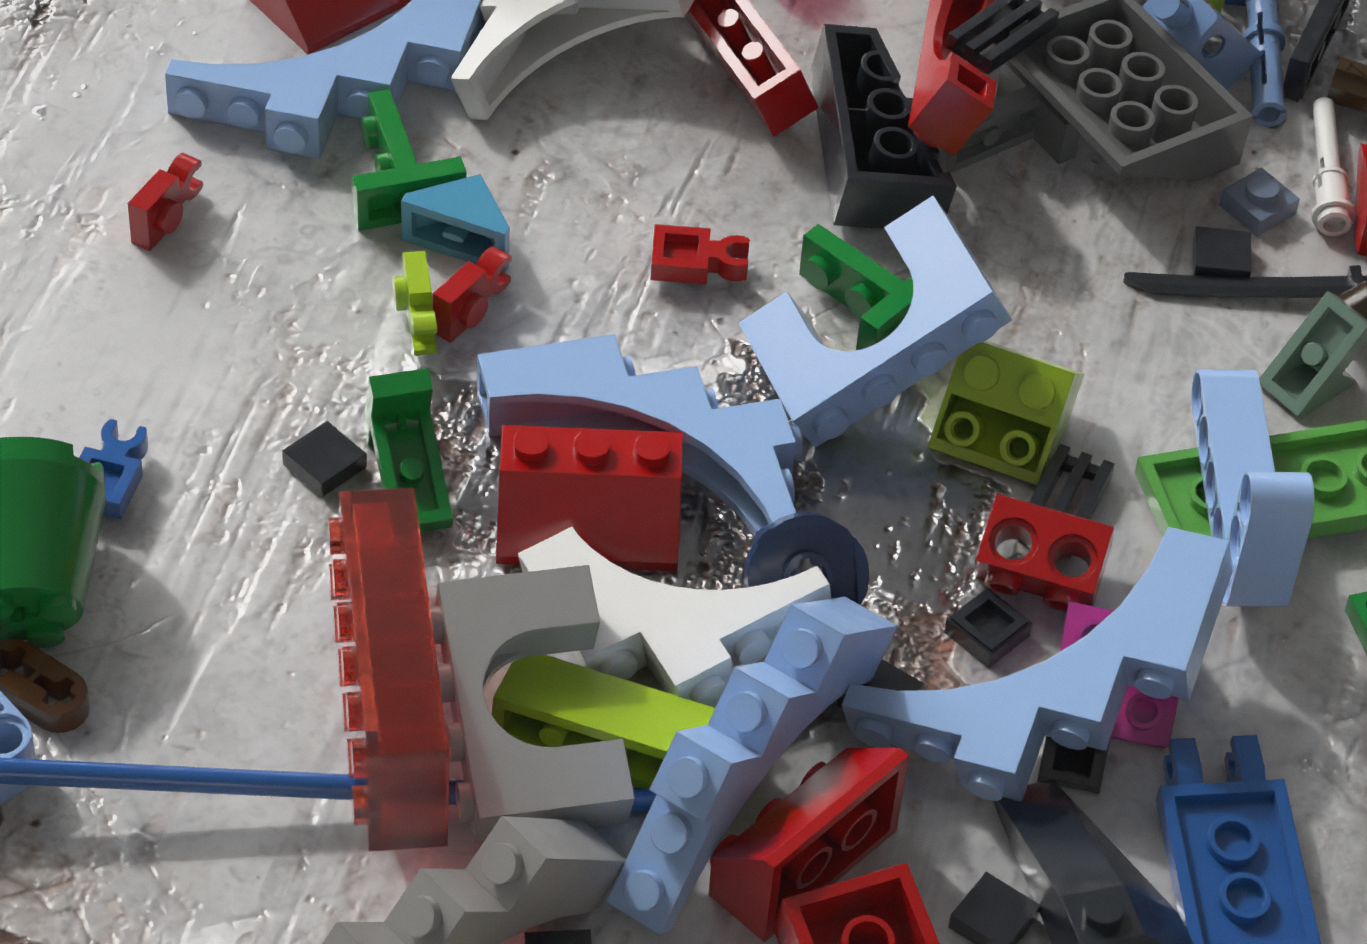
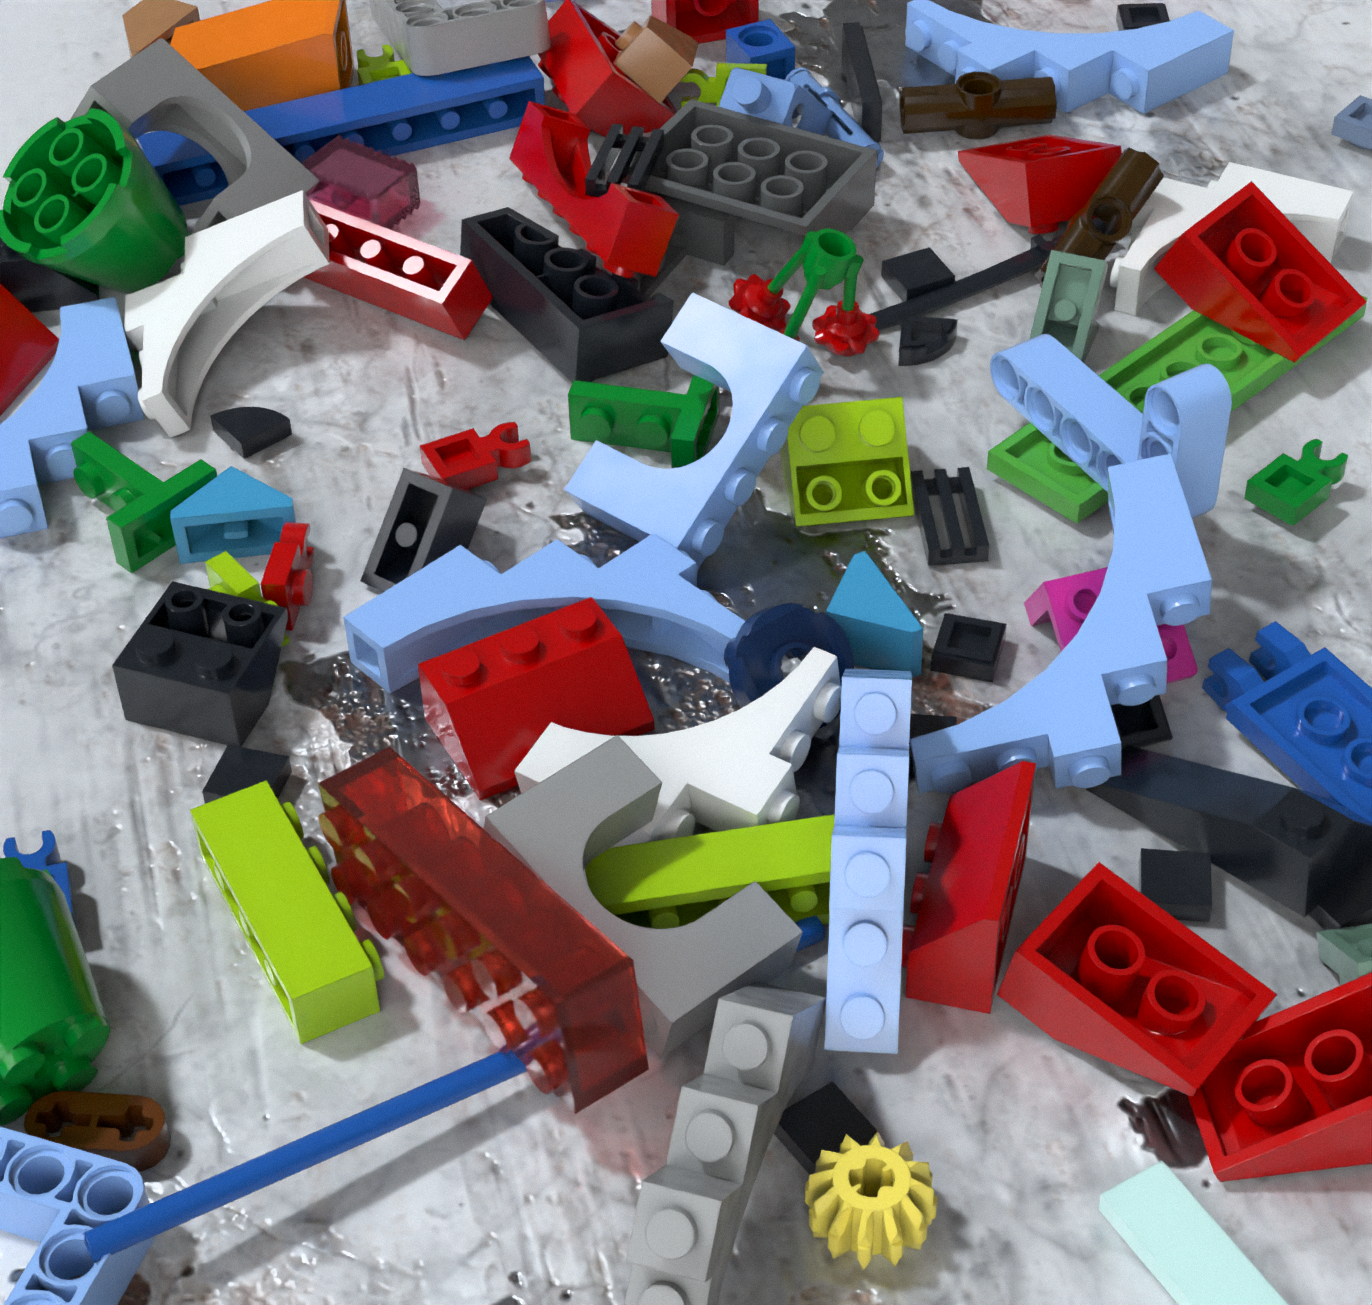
camera: 25 degrees left, 5 degrees down
green bracket [363,368,454,537] -> none
red brick [975,493,1114,612] -> none
sand blue plate [1219,167,1300,237] -> none
white pin [1311,97,1356,237] -> none
none -> black slope [112,581,288,747]
none -> lime brick [190,780,385,1044]
none -> black tile [210,407,292,459]
none -> black slope [360,468,488,592]
none -> plant [728,228,880,357]
none -> dark azure slope [826,551,923,677]
none -> black tile [898,316,958,366]

